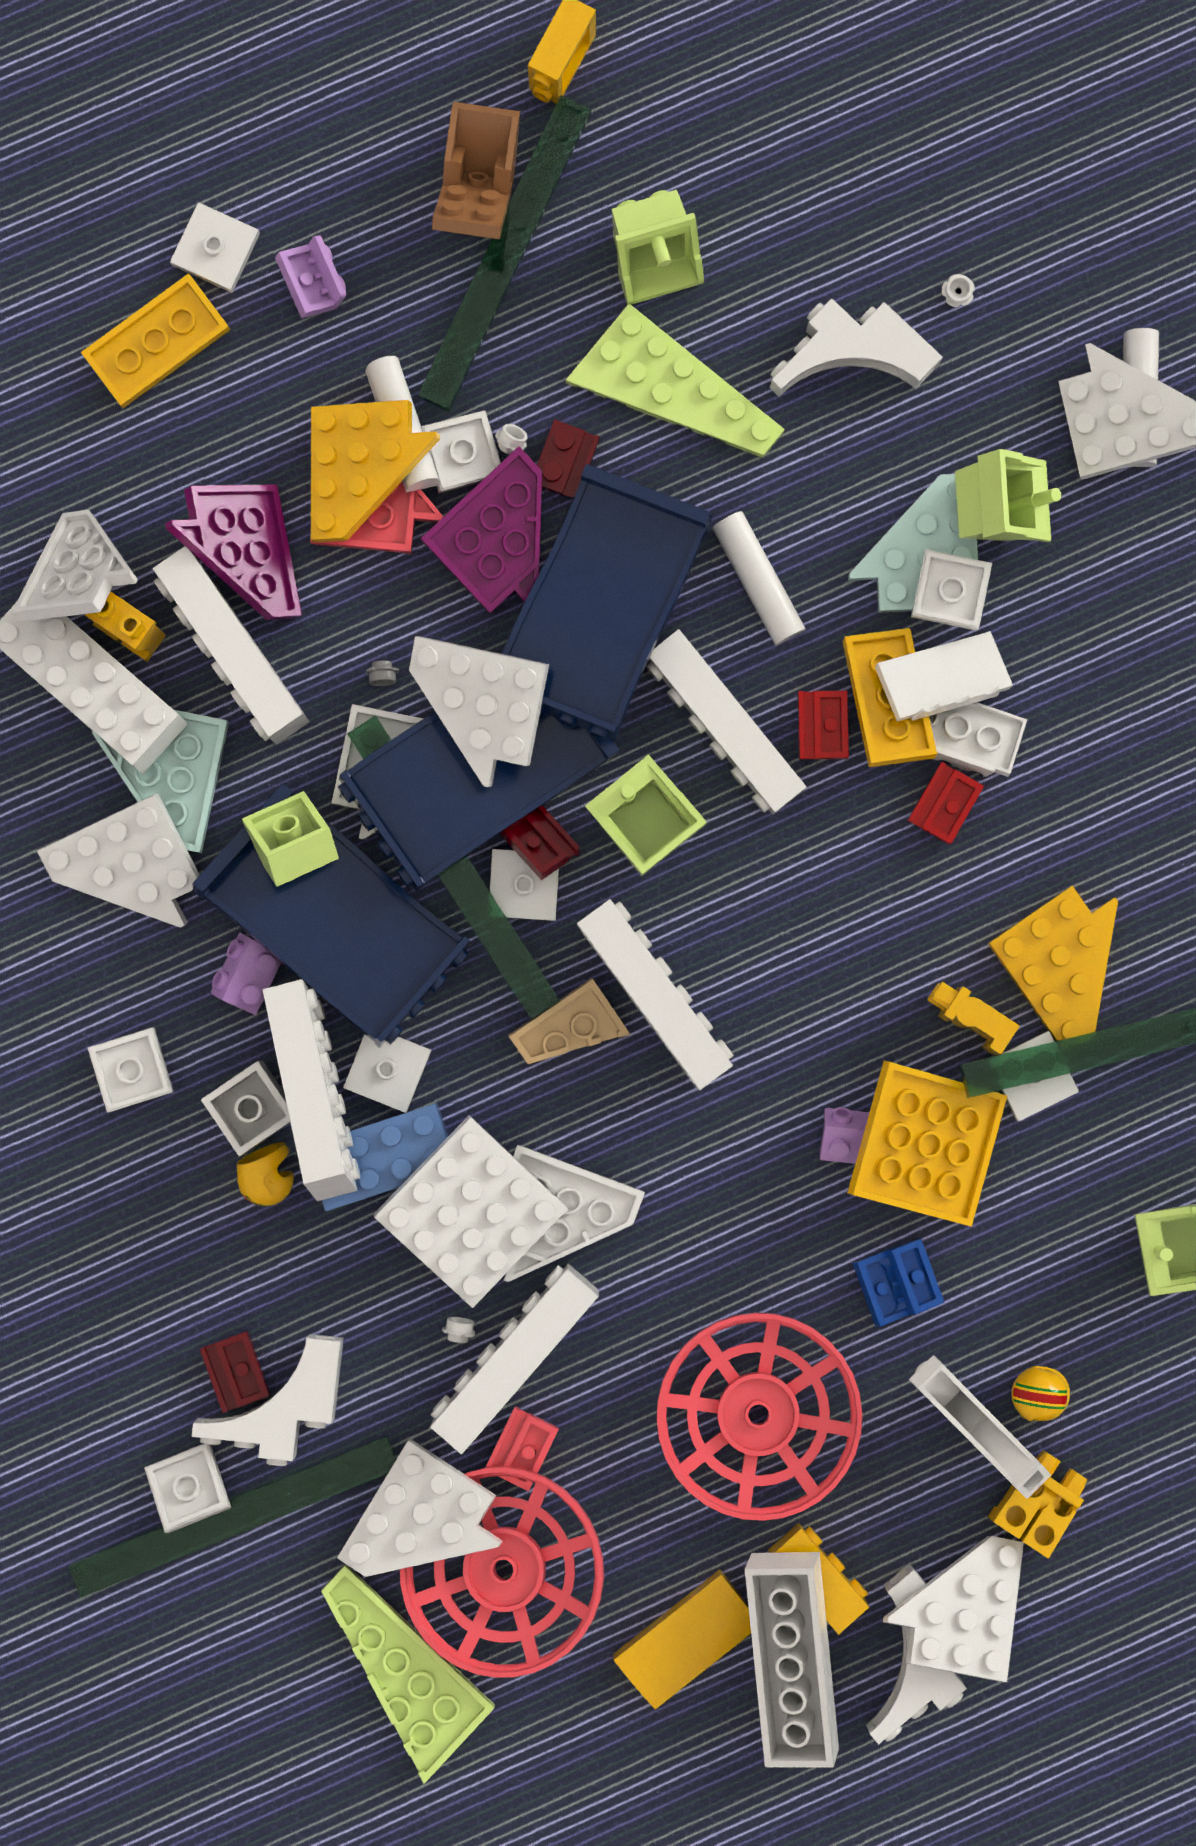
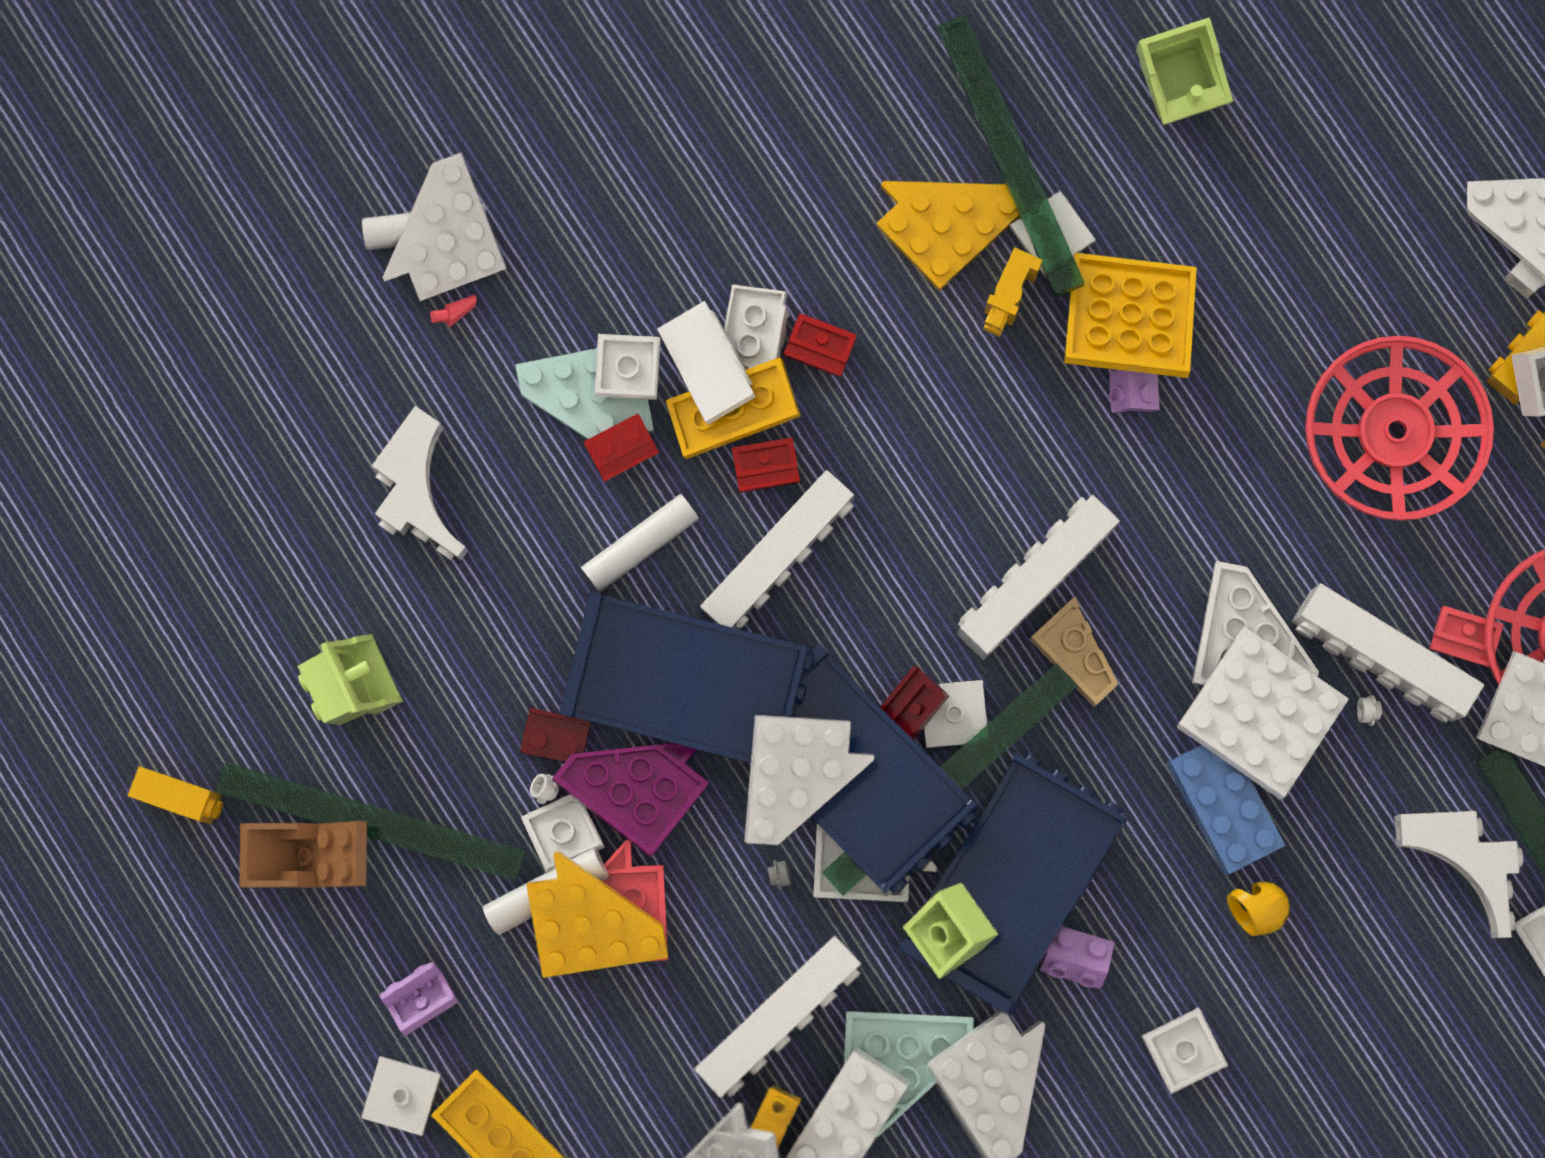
camera: 90 degrees left, 5 degrees down
magenta wing [165,484,302,620] -> none
dark red plate [200,1330,271,1413] -> none
white brick [201,1061,291,1156] -> none
white brick [263,979,360,1201] -> none
white plate [343,1034,432,1113] -> none
yellowish green wing [566,304,785,458] -> none
yellowish green piece [585,755,707,876] -> none
blue slope [852,1238,945,1327] -> none
white arch [909,1355,1051,1499] -> none
white plate [942,274,975,307] -> none
yellowish green piece [955,449,1061,542] -> none
yellow hips [988,1450,1087,1559] -> none
yellow helmet [1011,1366,1070,1421] -> none
none -> coral bar [431,294,476,327]
none -> red plate [584,413,659,482]

